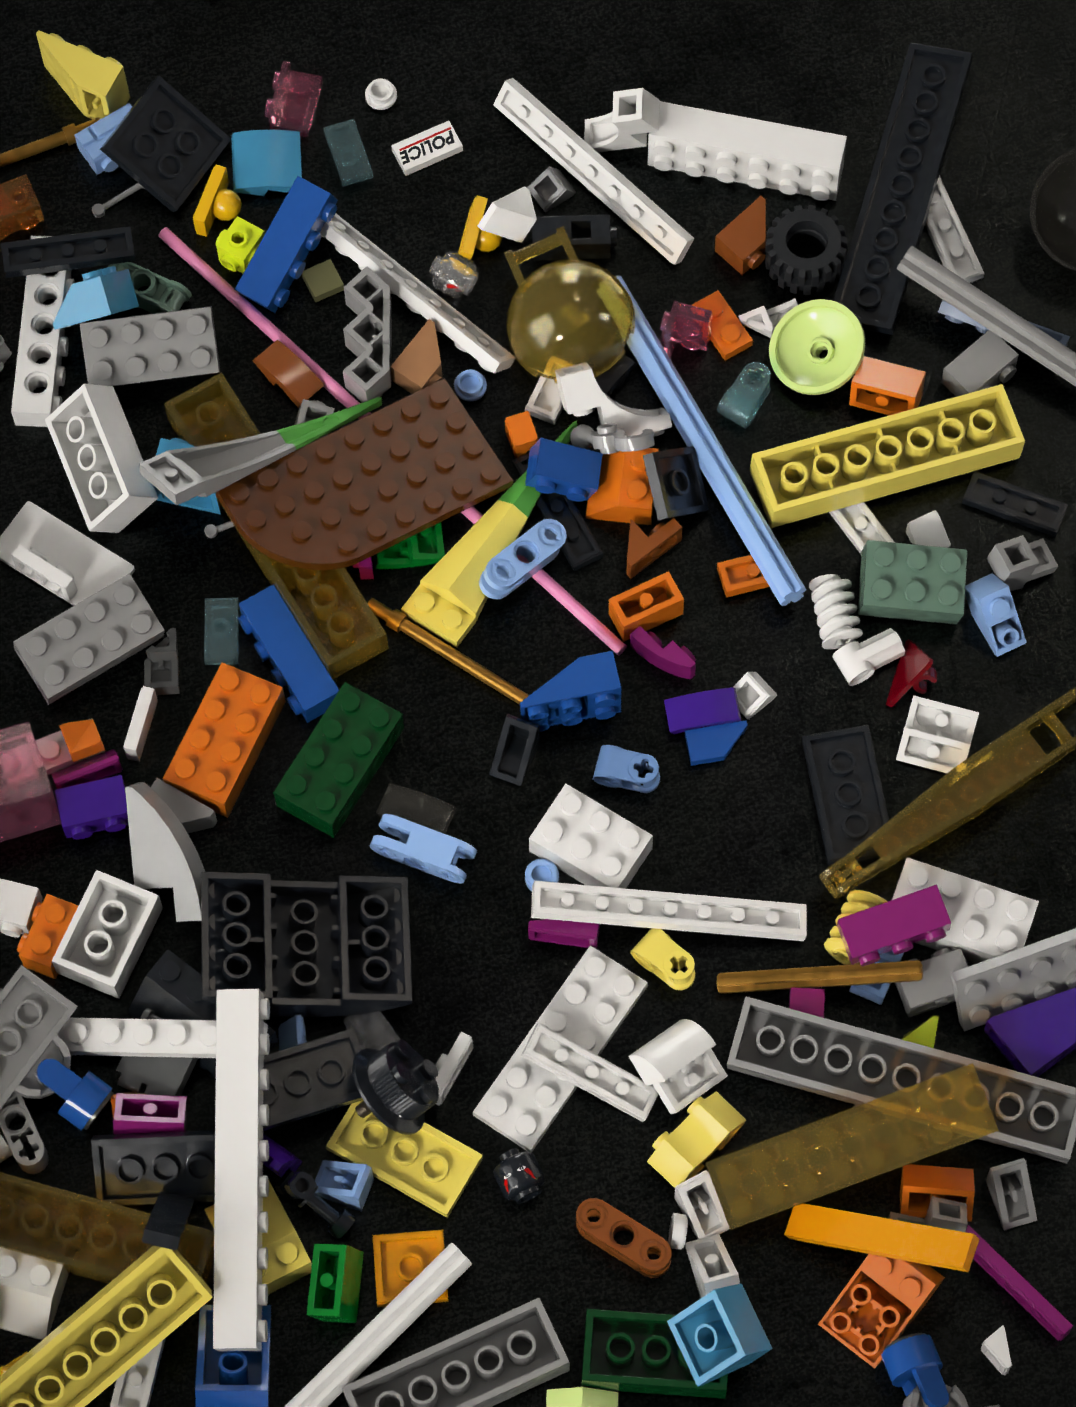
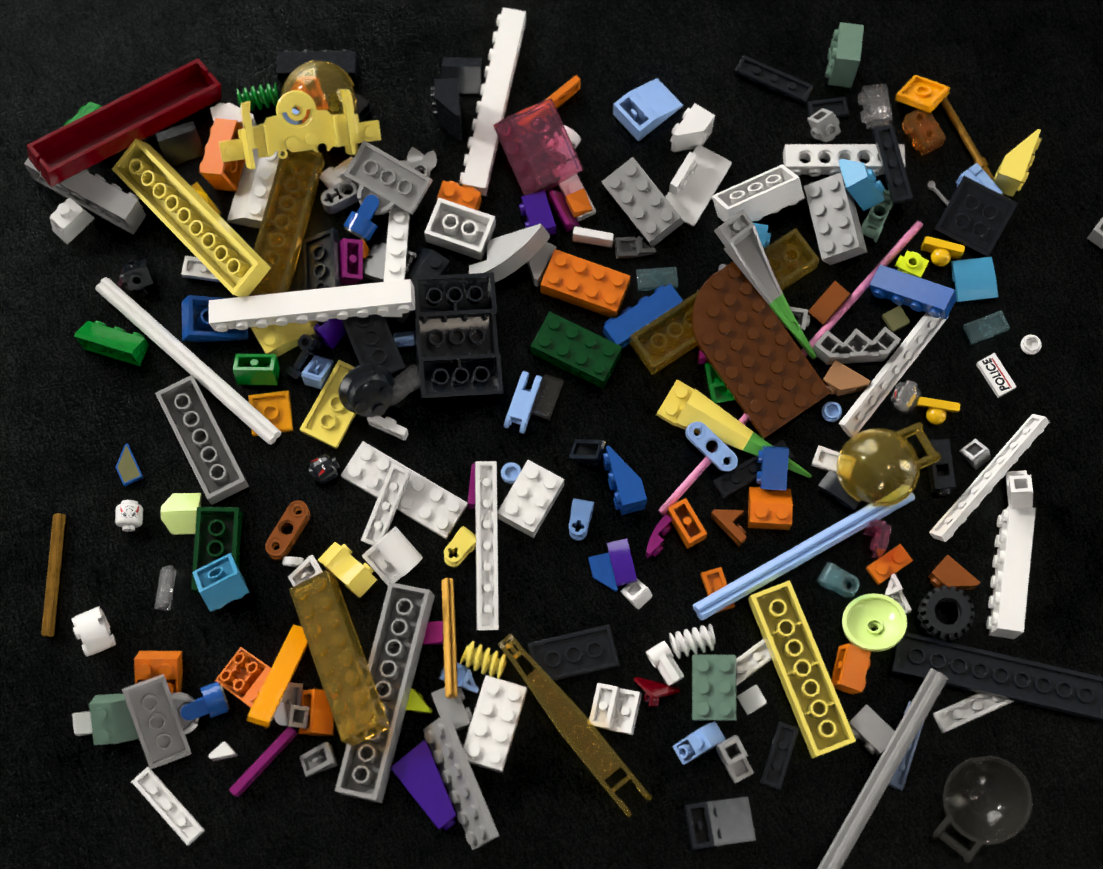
camera: 85 degrees right, 5 degrees up
black tile [142,1191,195,1250] -> none
clear pink bracket [265,61,323,137] -> none
pearl gold bar [366,598,529,705] -> none
white slope [477,186,537,243] -> none
orange slope [505,411,538,458] -> none
white arch [555,362,672,437] -> none
light grey piece [570,423,655,454] -> none
black plate [643,446,710,520] -> none
white slope [685,1234,740,1298] -> none
magenta brick [837,884,951,966] -> none

